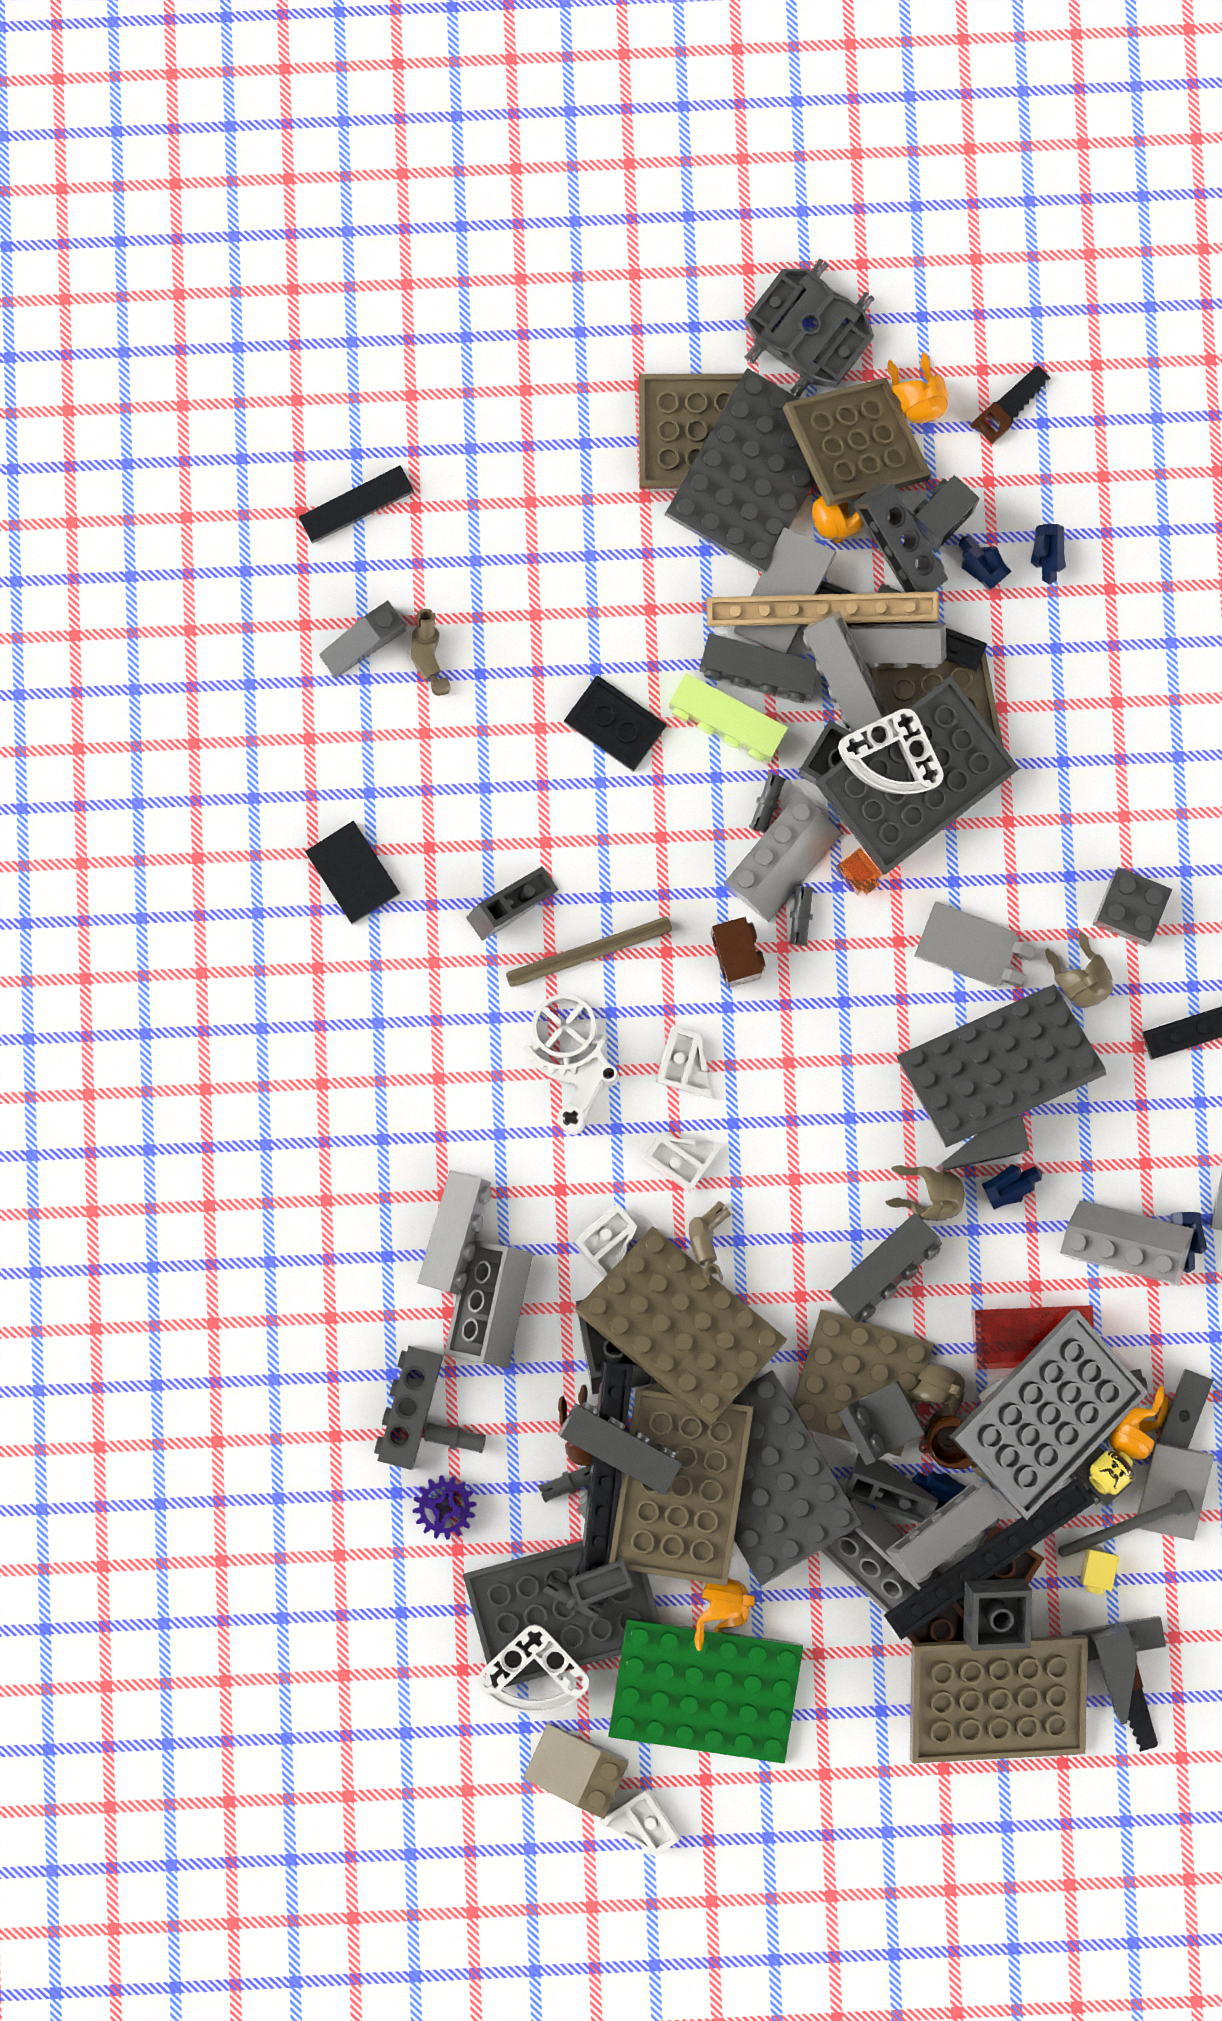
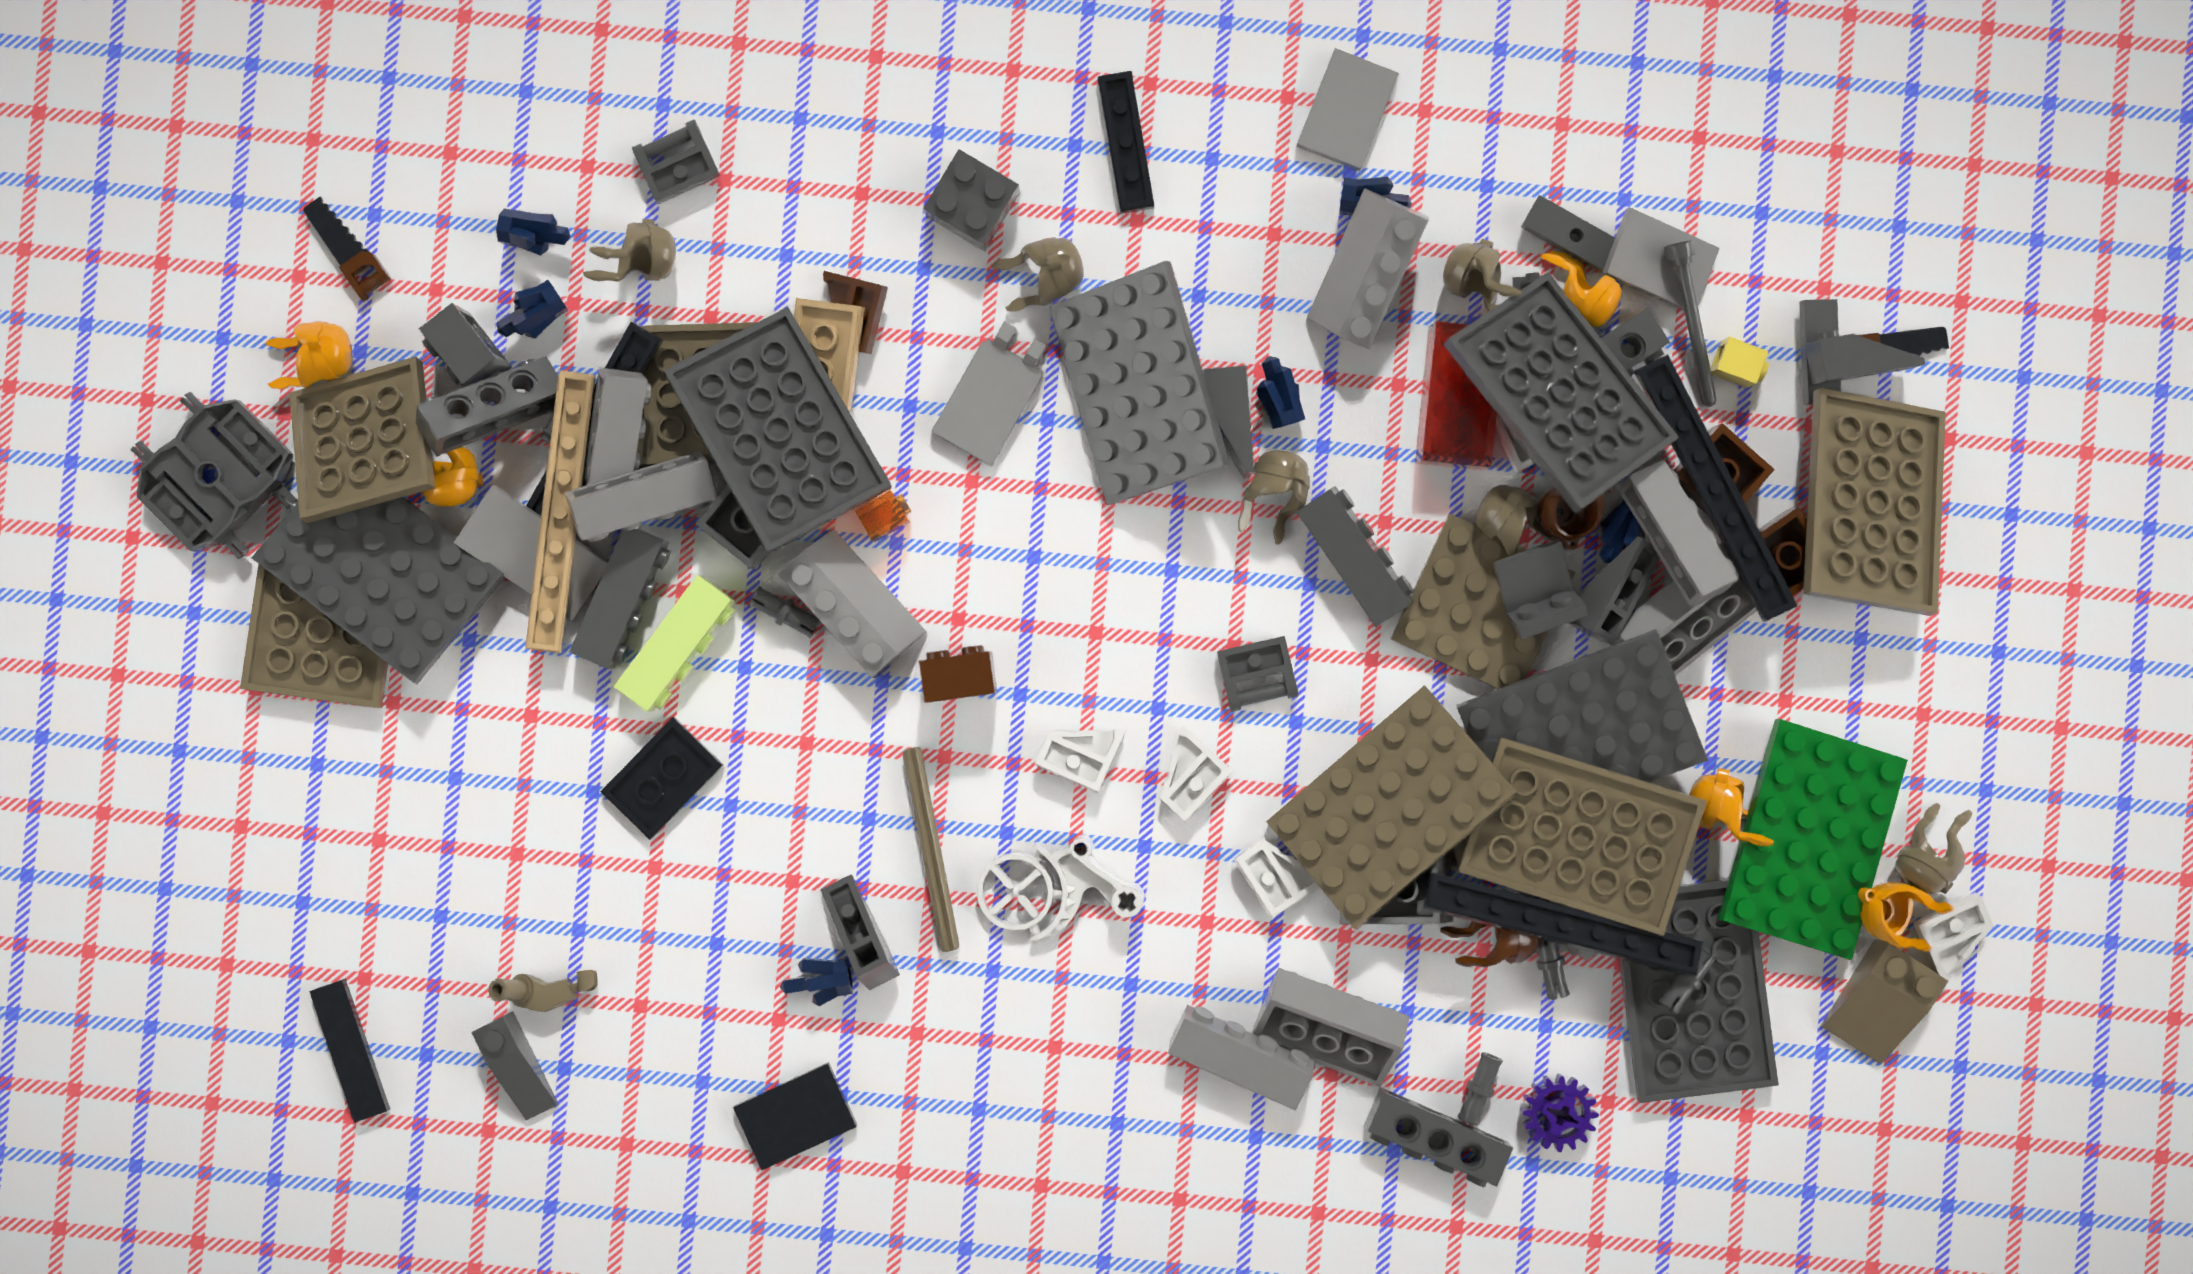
camera: 80 degrees left, 5 degrees up
white beam [478,1624,589,1713] -> none
dark grey brick [558,1402,682,1495] -> none
dark grey tile [568,1557,635,1608] -> none
dark tan arm [689,1201,731,1286] -> none
dark grey pin [789,886,814,946] -> none
white beam [838,709,943,795] -> none
dark grey brick [963,1579,1032,1651] -> none
light yellow head [1089,1450,1134,1495] -> none
none -> dark tan hair [583,218,676,282]
none -> dark grey plate [632,119,721,204]
none -> dark blue rock [780,958,853,1006]
none -> tan tile [794,298,865,411]
none -> reddish brown wing [823,271,888,355]
none -> dark grey plate [1217,636,1299,712]
none -> dark tan hair [1443,239,1522,311]
none -> light orange hair [1858,882,1954,952]
none -> dark tan hair [1895,803,1973,894]

